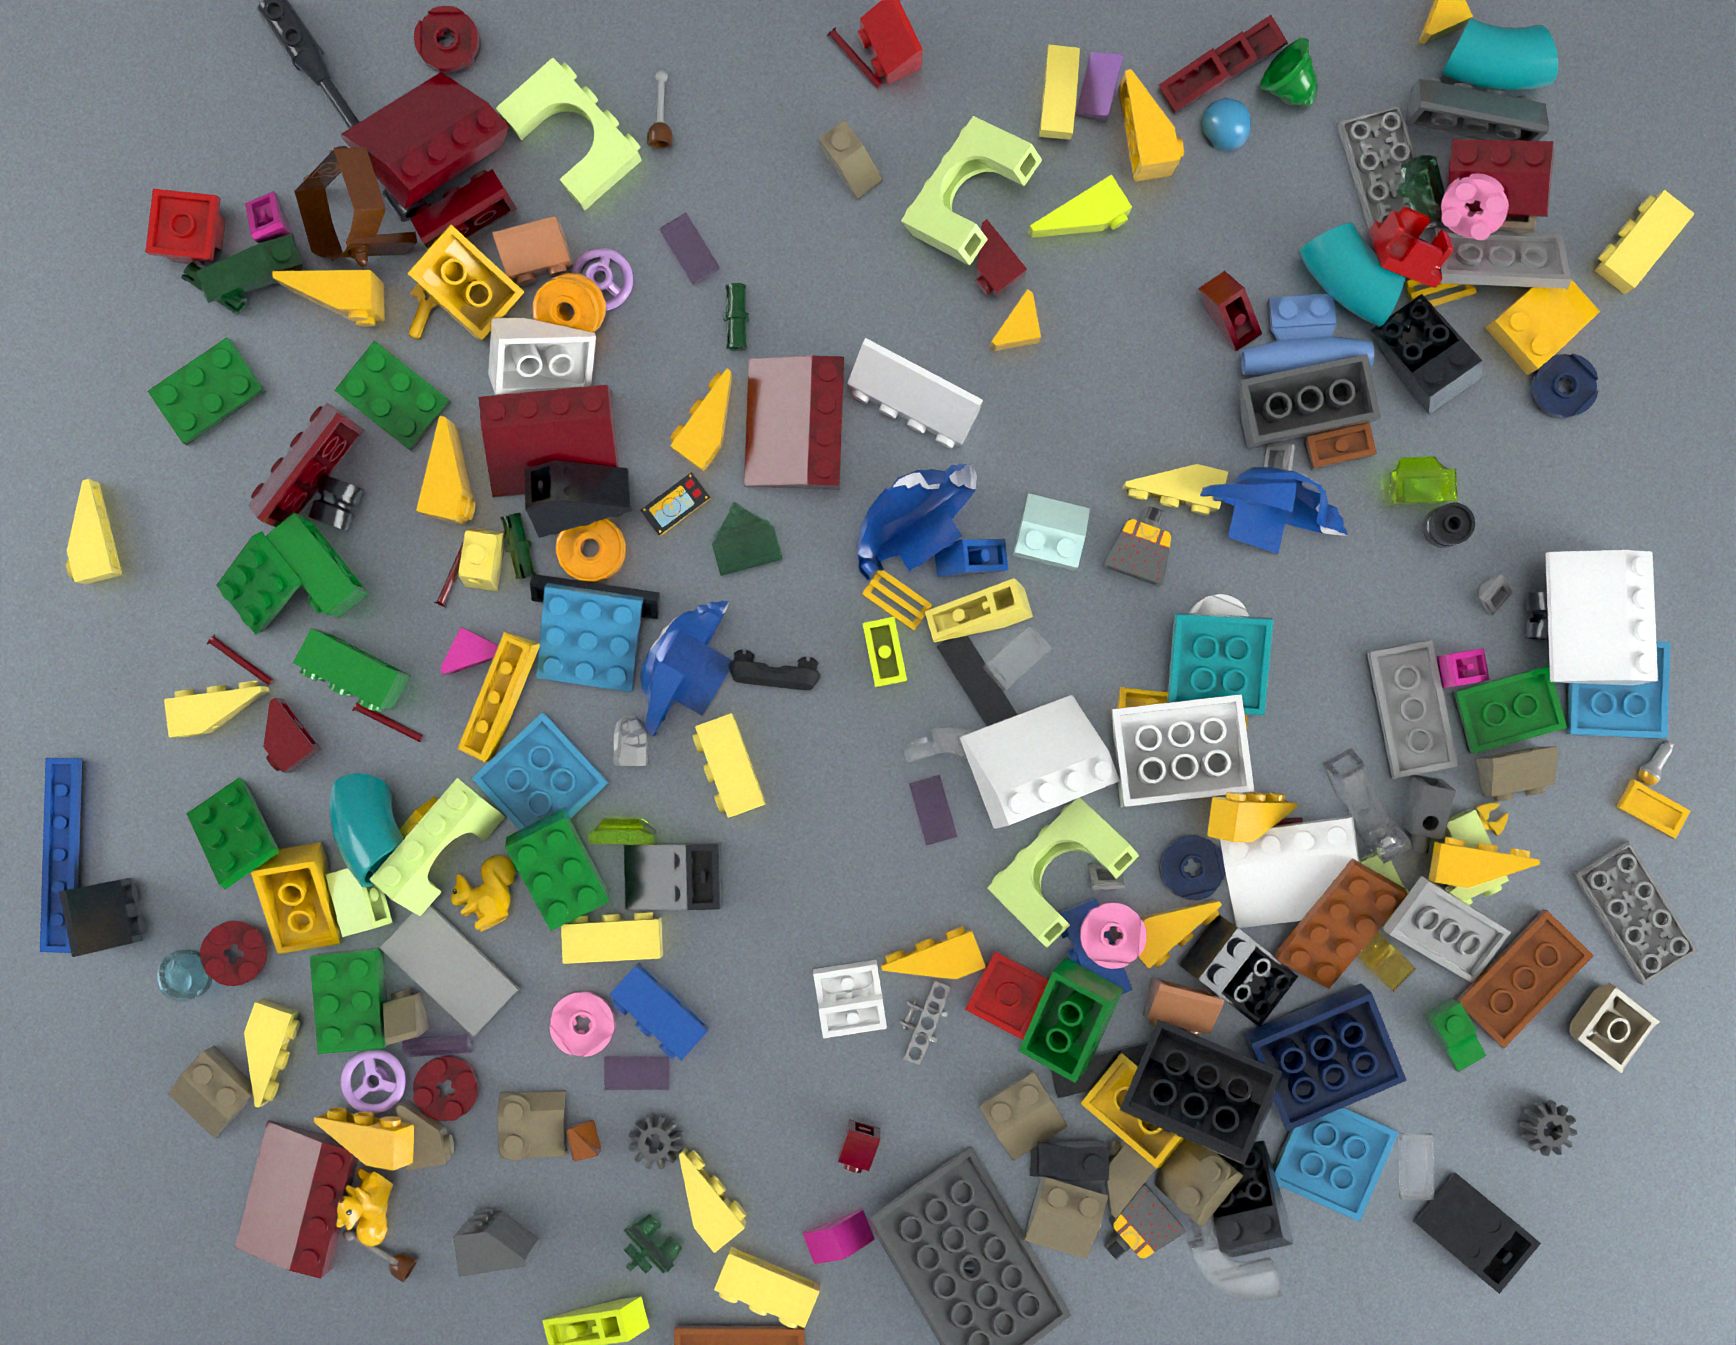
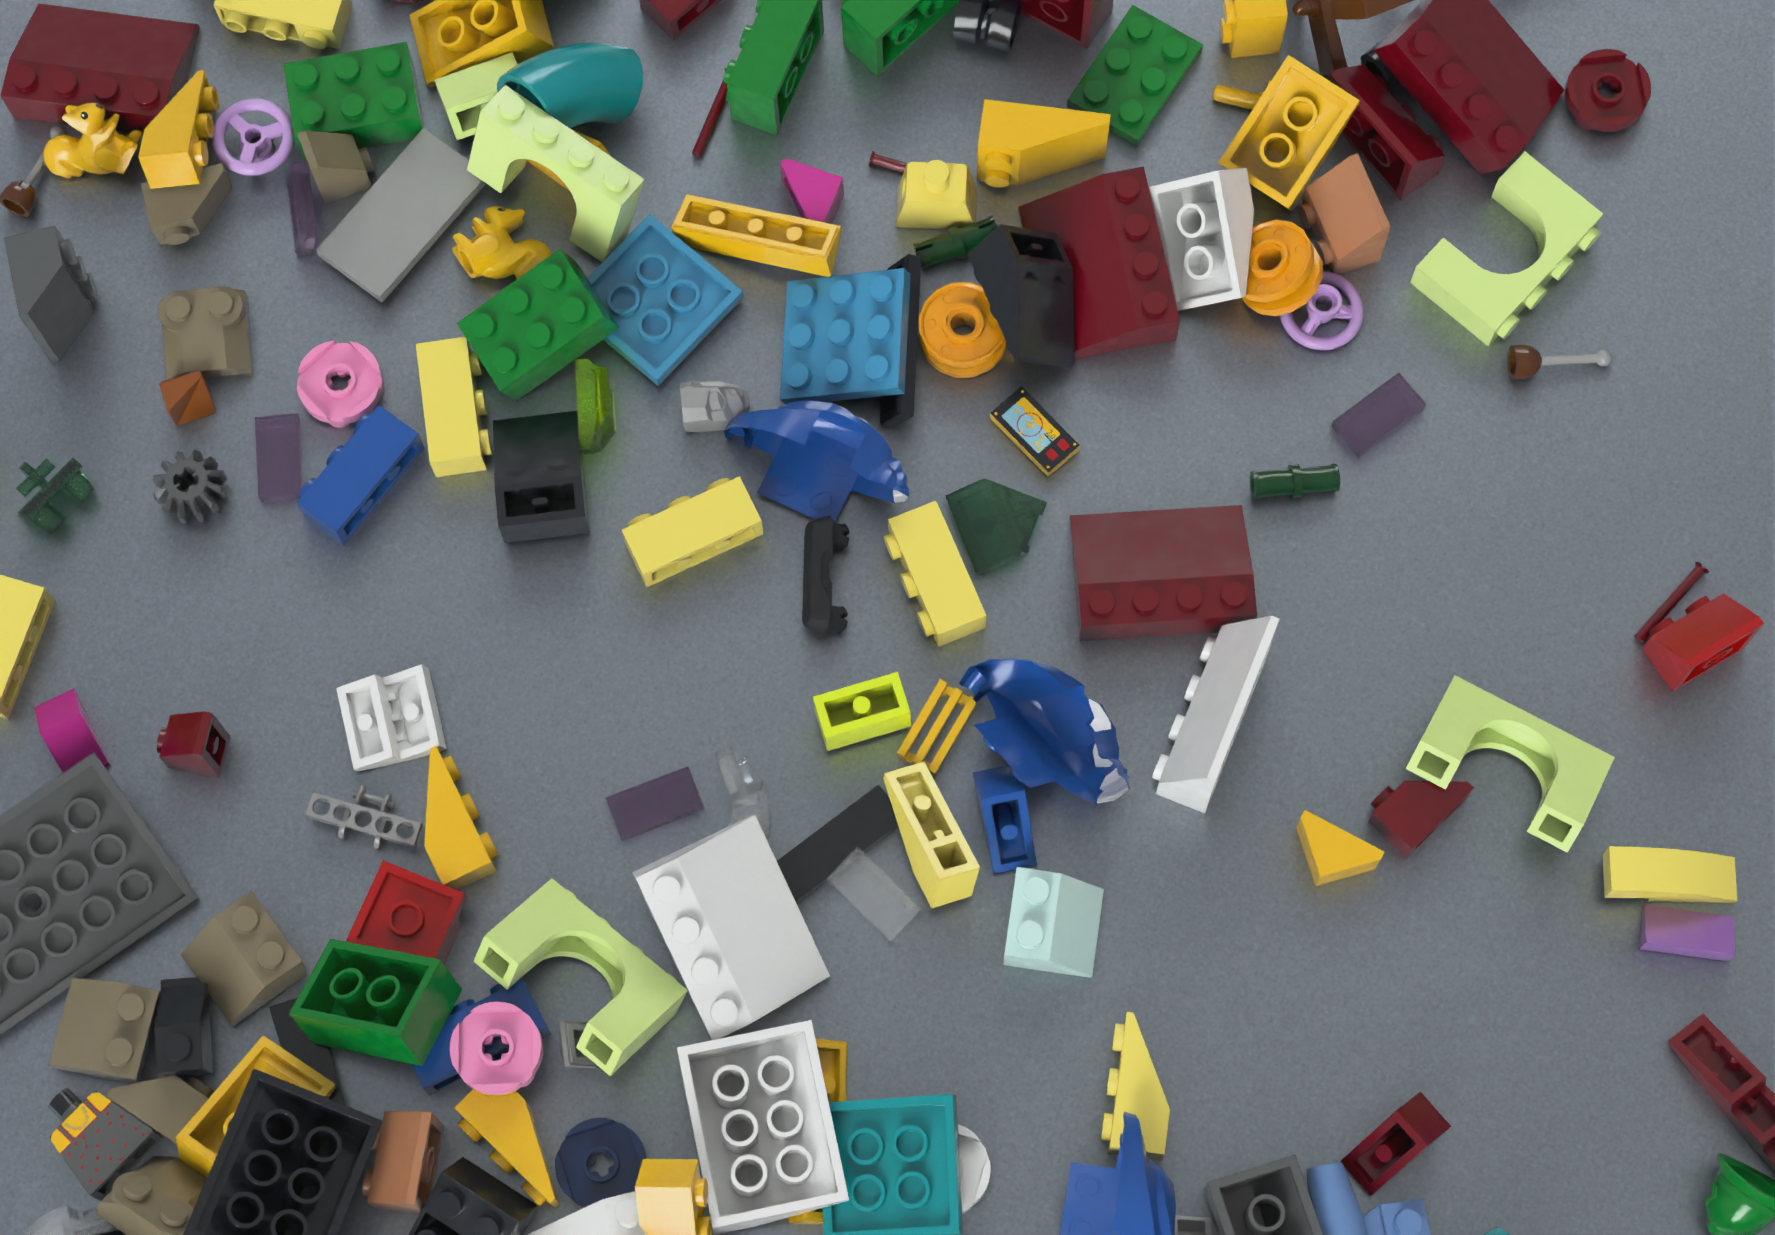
camera: 90 degrees right, 15 degrees down
dark red plate [413,1055,480,1121] -> none
yellow slope [670,368,733,472] -> none
light yellow slope [679,1147,747,1253] -> none
dark tan slope [819,120,883,199] -> none
neon yellow slope [1028,175,1132,238] -> none
dark grey torso [1101,506,1172,587] -> none
yellow slope [1118,69,1184,182] -> none
dark azure hair [1202,97,1251,151] -> none
none -> light yellow brick [884,501,987,647]

